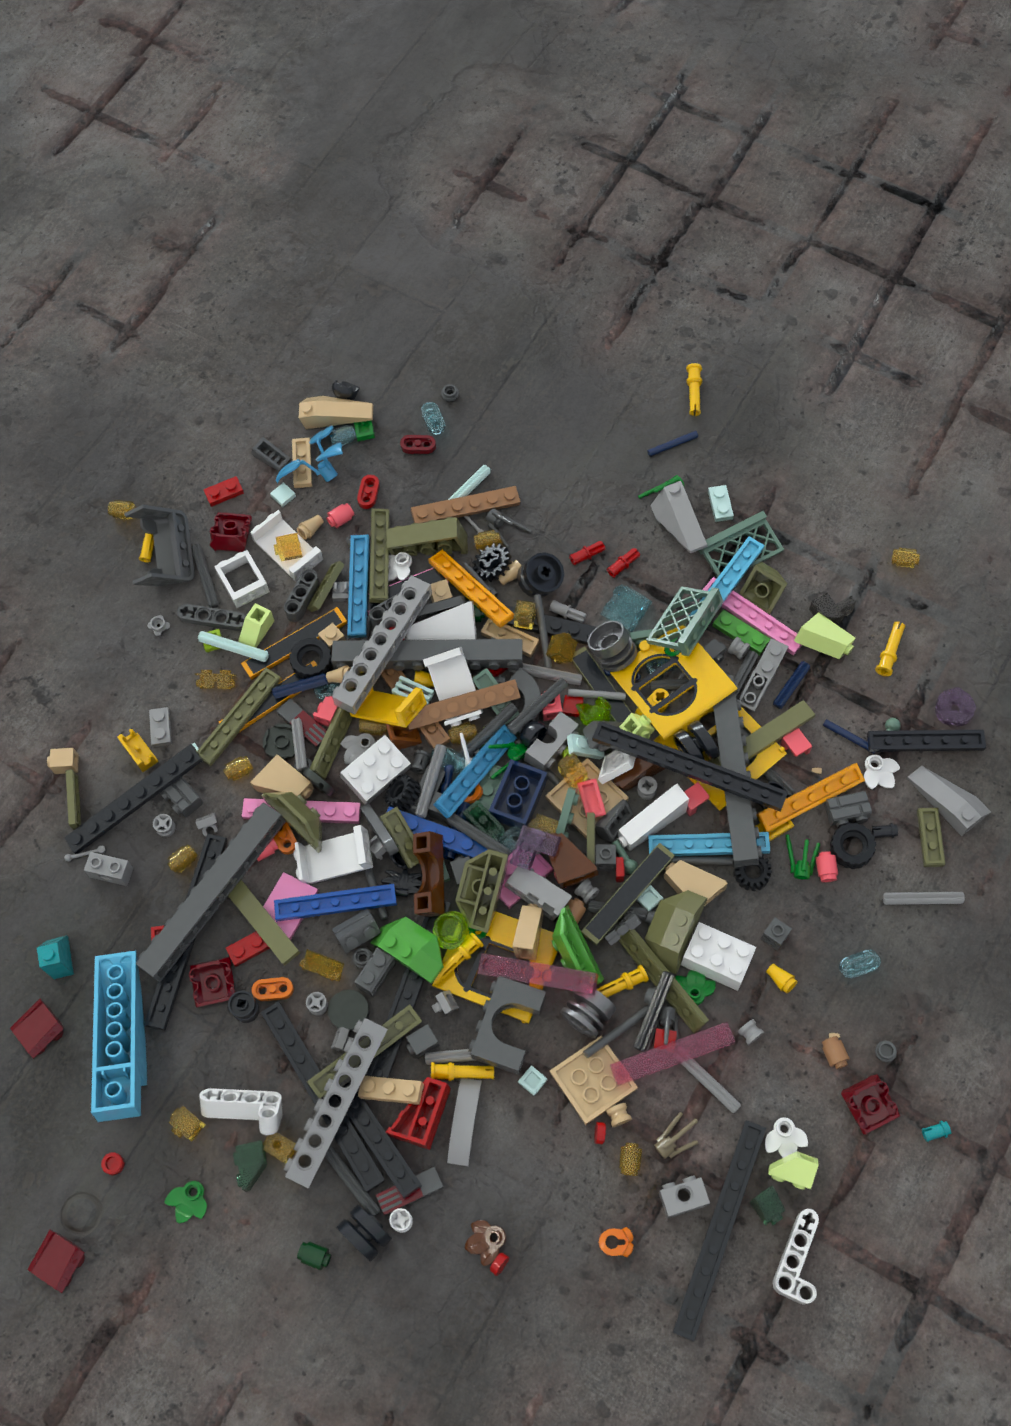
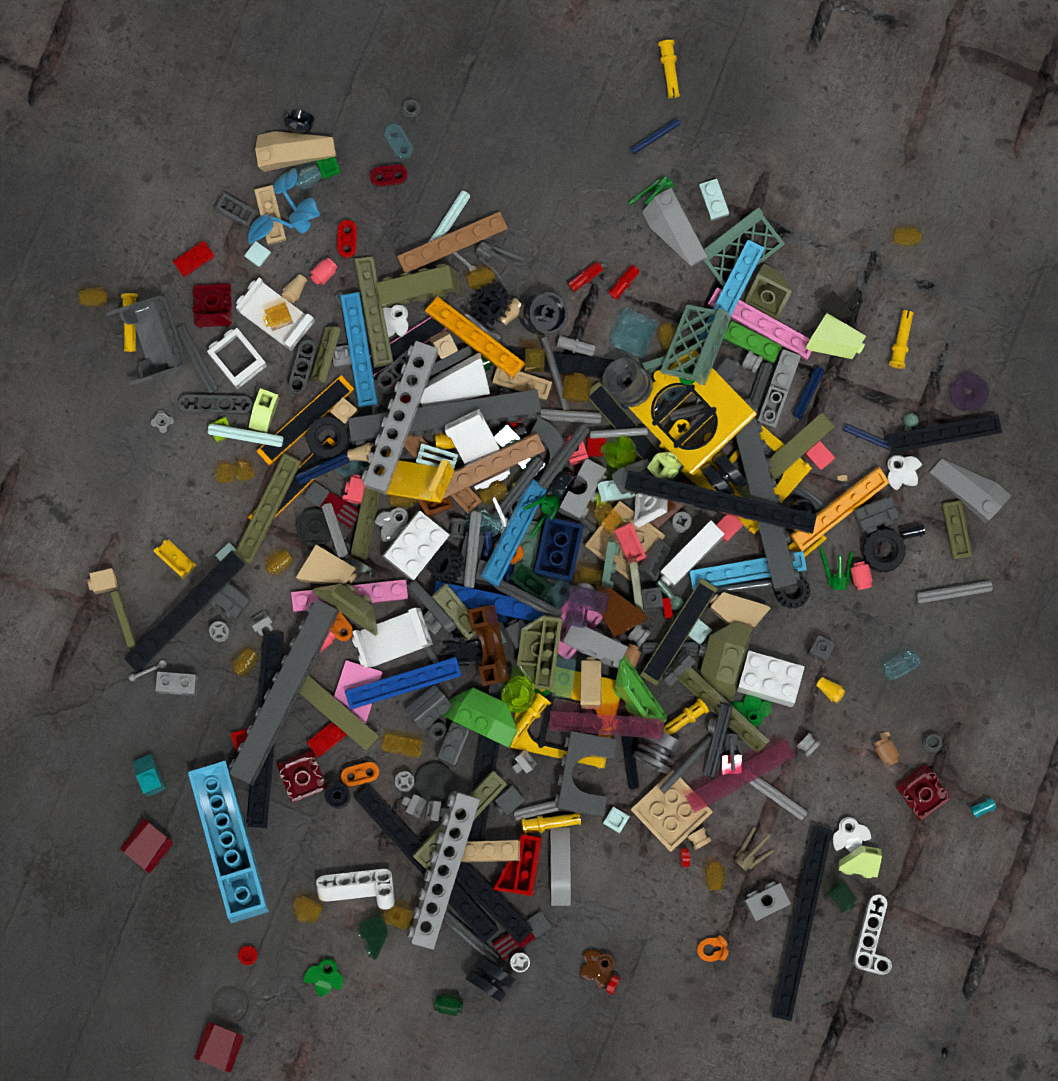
camera: 15 degrees left, 15 degrees up
light grey plate [149,707,172,747] -> none
none -> light grey tile [401,794,427,819]
none -> clear light blue plate [552,658,576,699]
none -> black axle [619,713,639,790]
none -> clear yellow brick [657,323,678,353]

